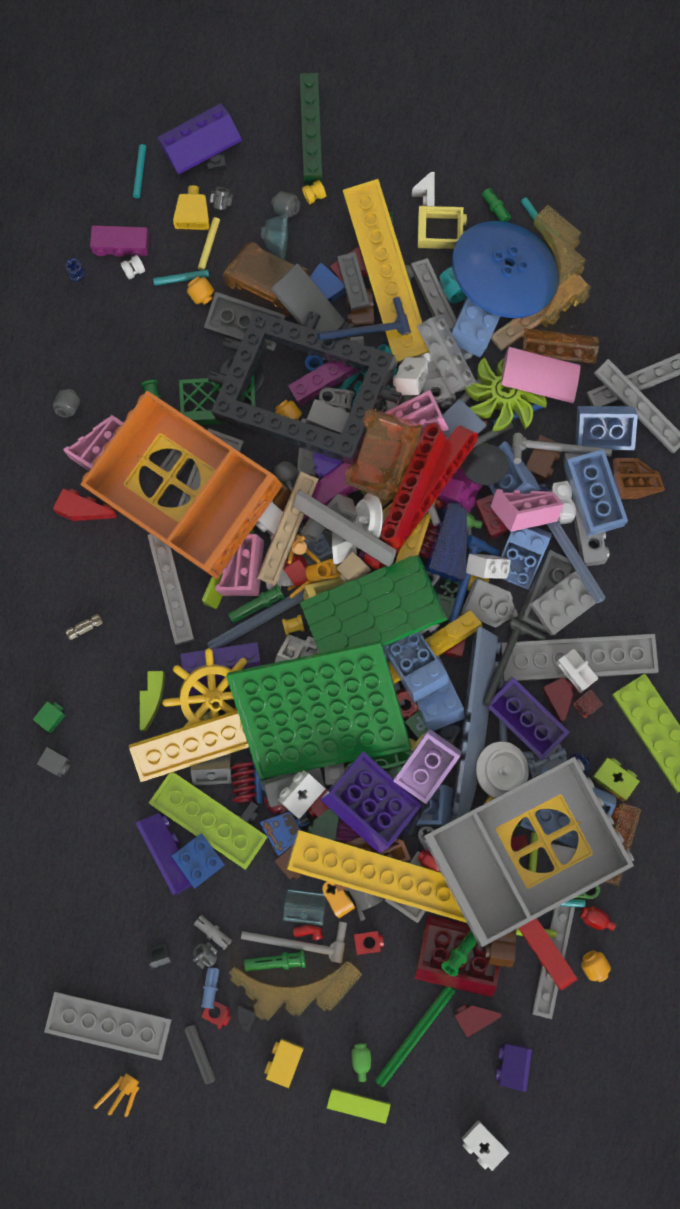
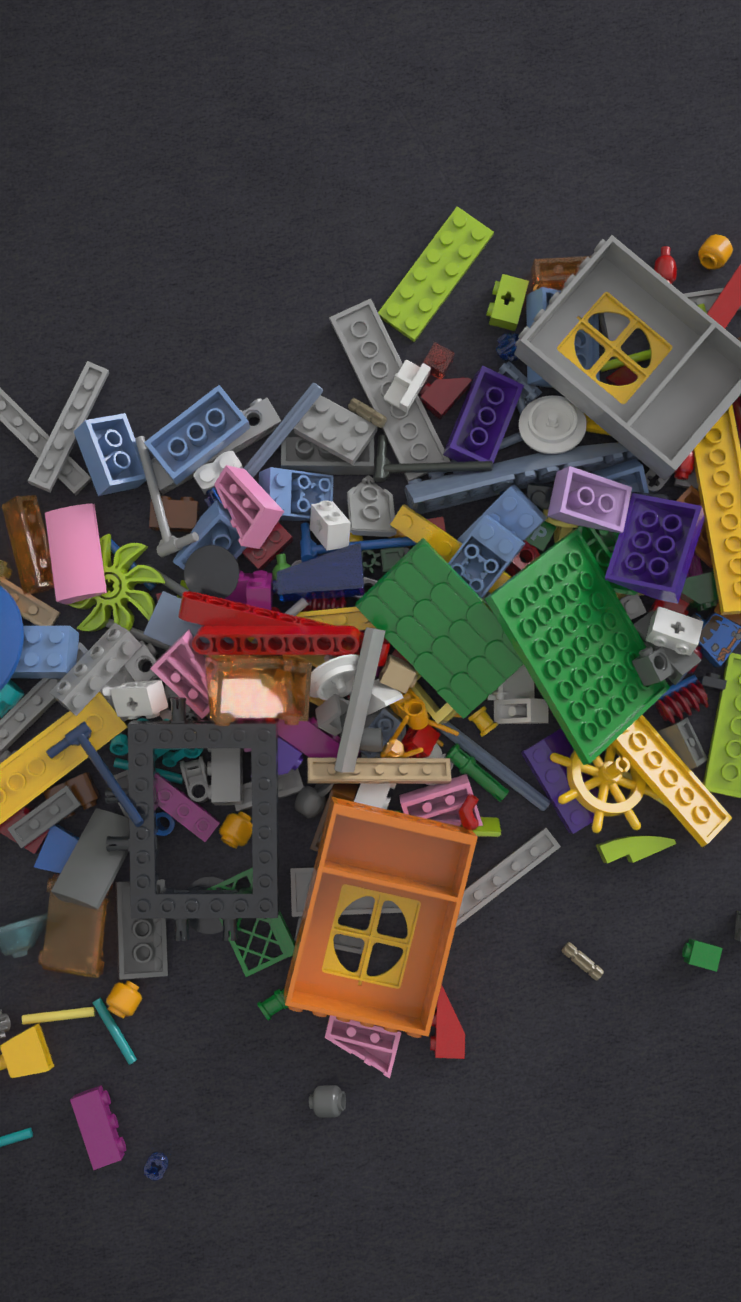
camera: 120 degrees left, 5 degrees up
white wheel [120,255,145,280] -> none
dark orange wedge [611,458,665,499] -> none
none -> dark tan axle [348,398,387,428]
none -> red arm [458,794,479,830]
none -> dark grey brick [632,646,675,686]

